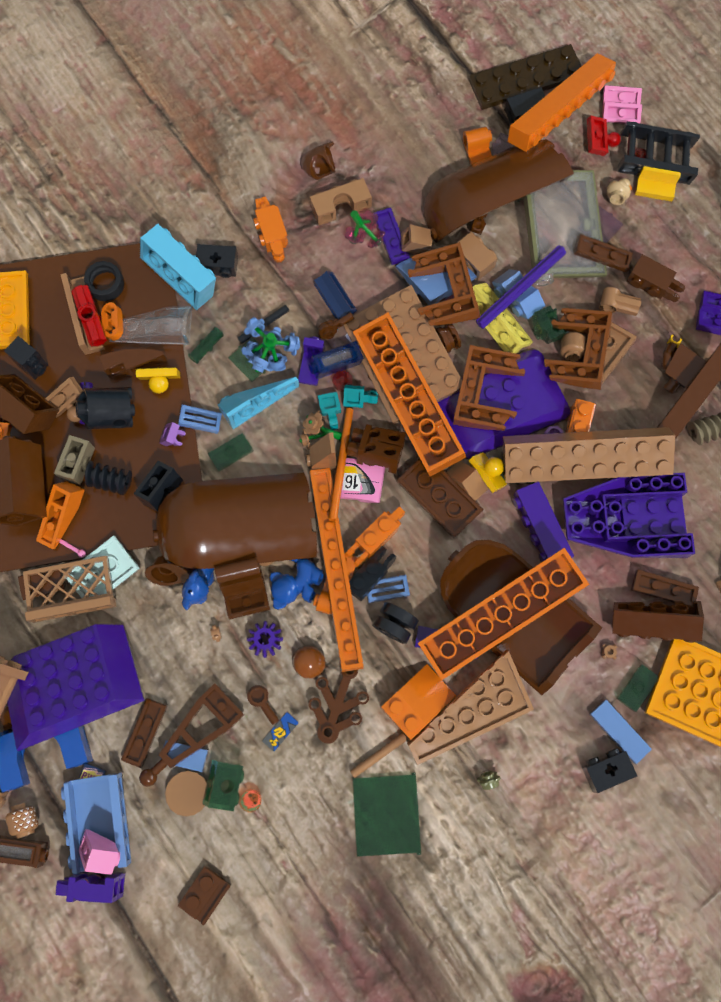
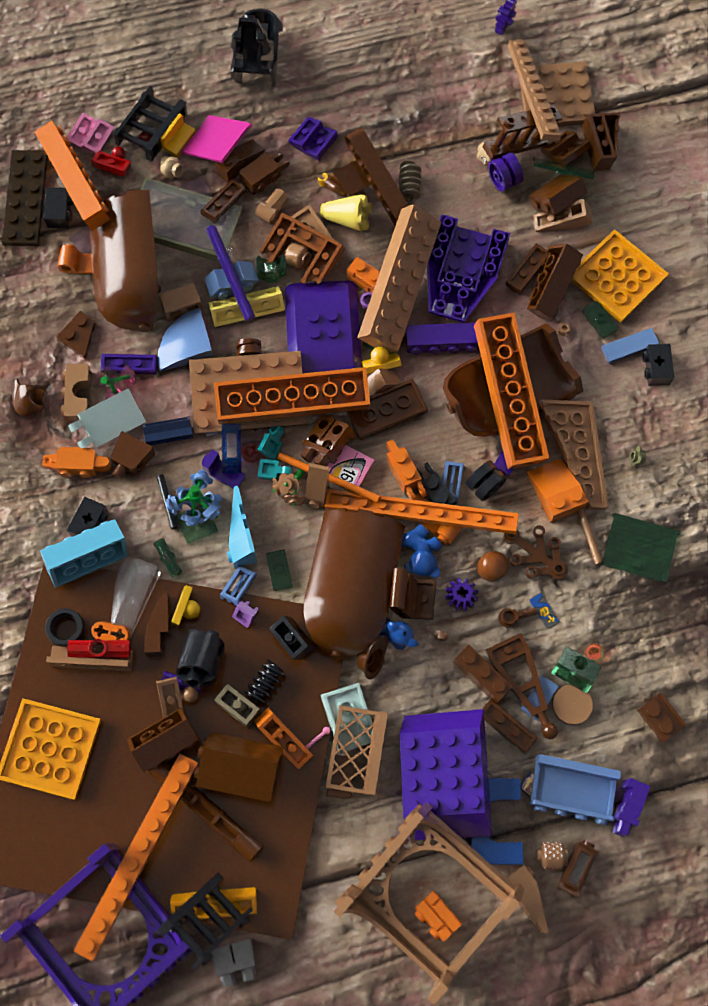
camera: 70 degrees left, 5 degrees down
black brick [4,336,49,380] -> none
bright pink slope [78,829,120,875] -> none
reddish brown plate [318,312,355,339] -> none
medium nougat brick [401,224,432,254] -> none
dark orange wedge [408,242,480,326] -> none
dark orange wedge [453,345,525,431] -> none
none -> reddish brown wing [57,311,96,359]
none -> light aqua tile [68,389,146,448]
none -> reddish brown torso [110,431,155,480]
none -> dark pink piece [181,115,252,163]
none -> reddish brown slope [214,139,265,183]
none -> light yellow cone [320,195,372,231]
none -> reddish brown brick [453,645,513,704]

